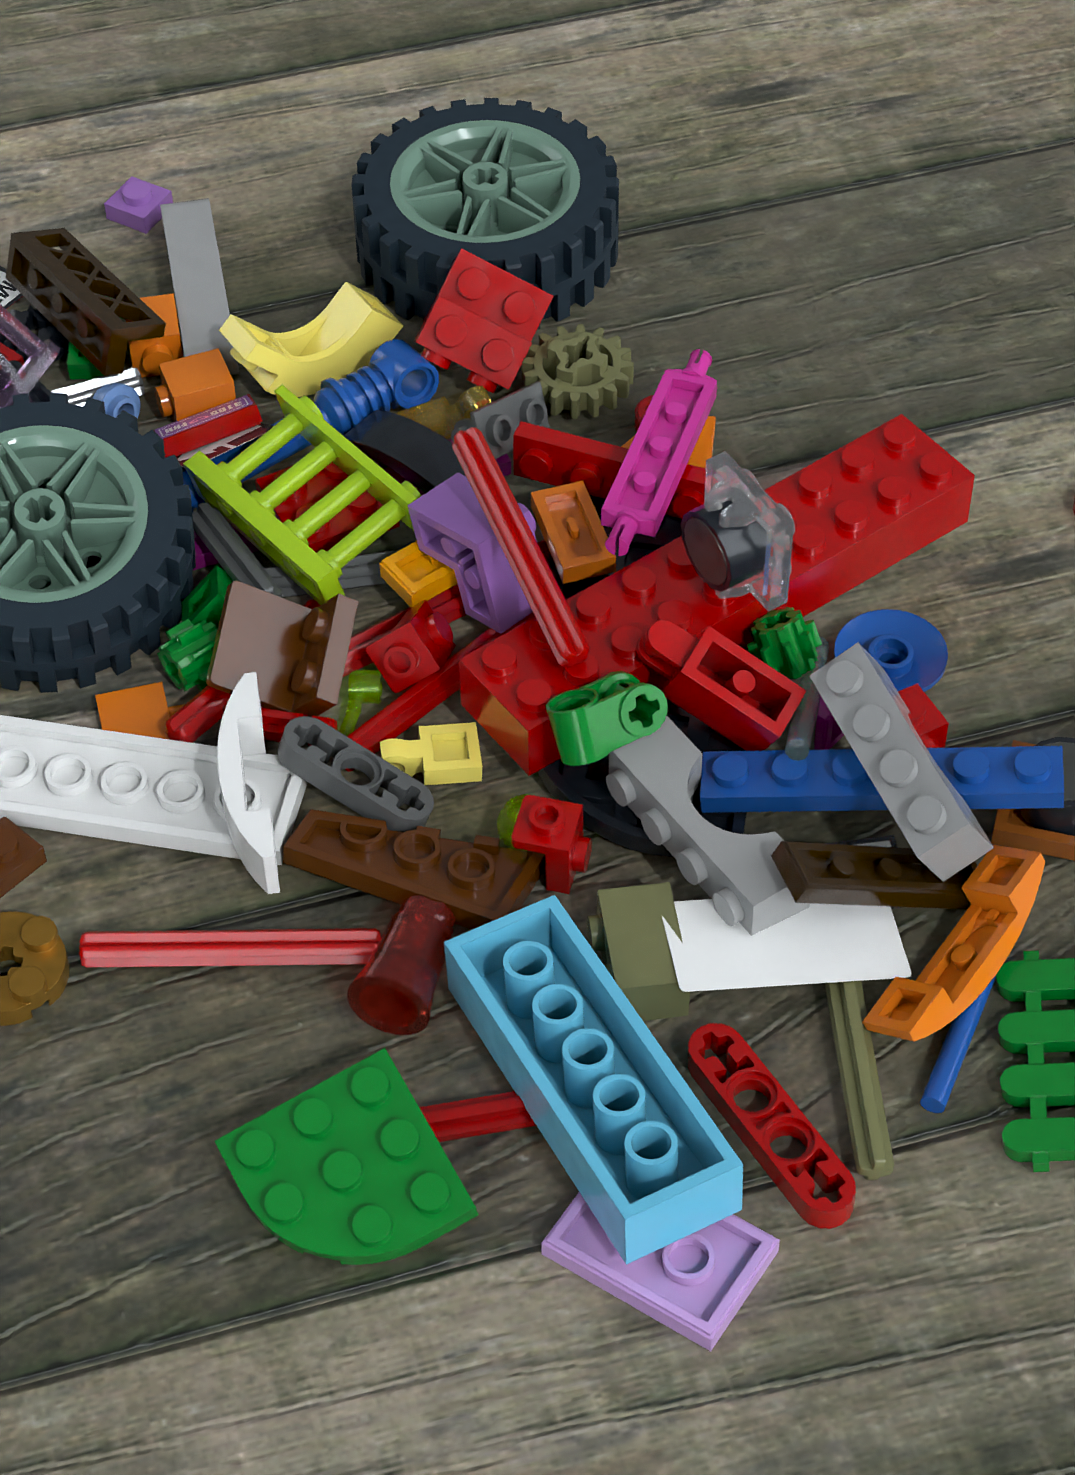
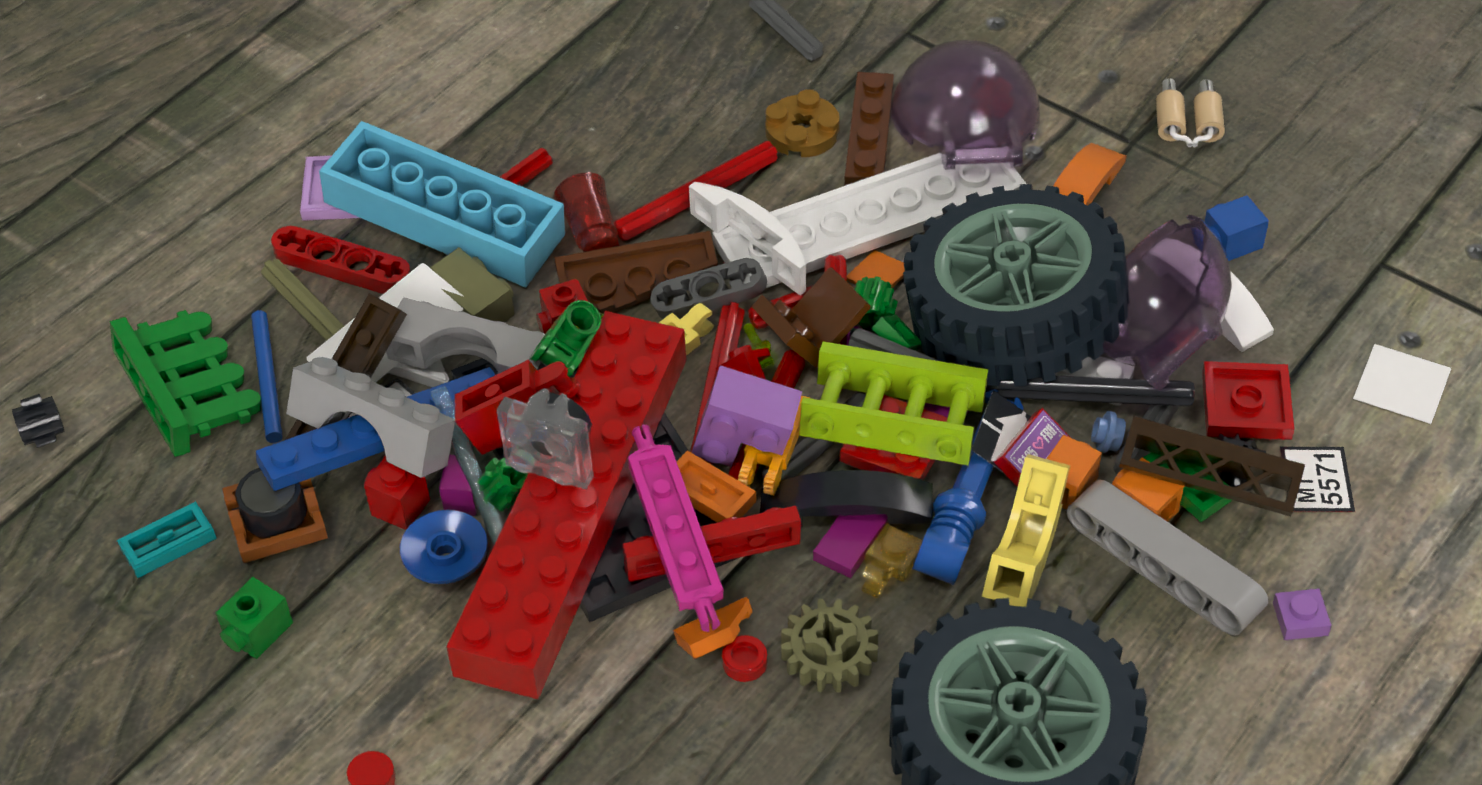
camera: 145 degrees right, 0 degrees up
green plate [214,1048,478,1265] -> none
red plate [414,248,554,394] -> none
dark grey hinge [451,382,550,459] -> none
red axle [452,427,589,668] -> none
orange slope [862,845,1045,1042] -> none

